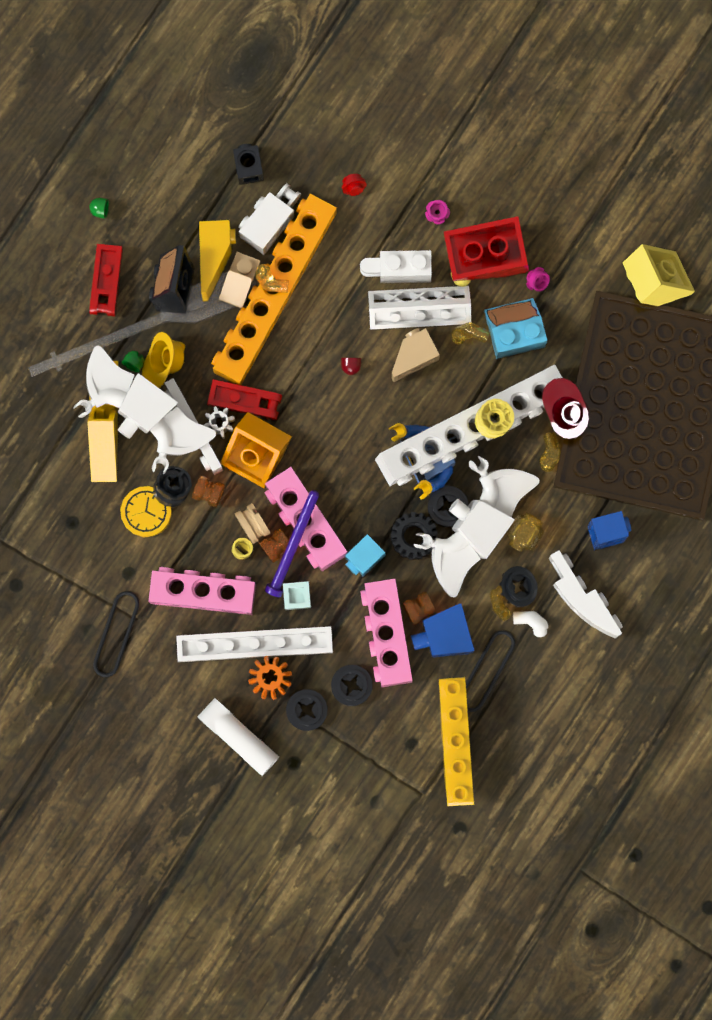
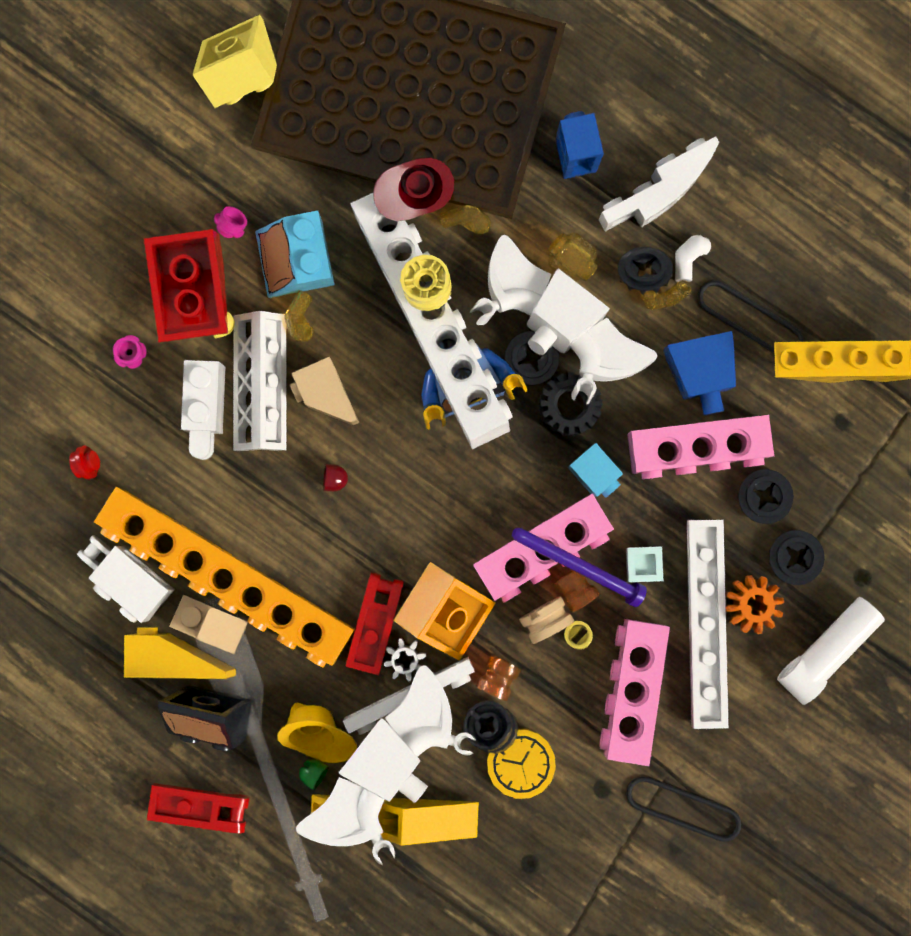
camera: 90 degrees left, 5 degrees up
green hinge [89,198,109,219] -> none
black brick [233,144,264,185] -> none
clear yellow arm [255,264,289,293] -> none
clear orange wheel [402,591,437,625] -> none

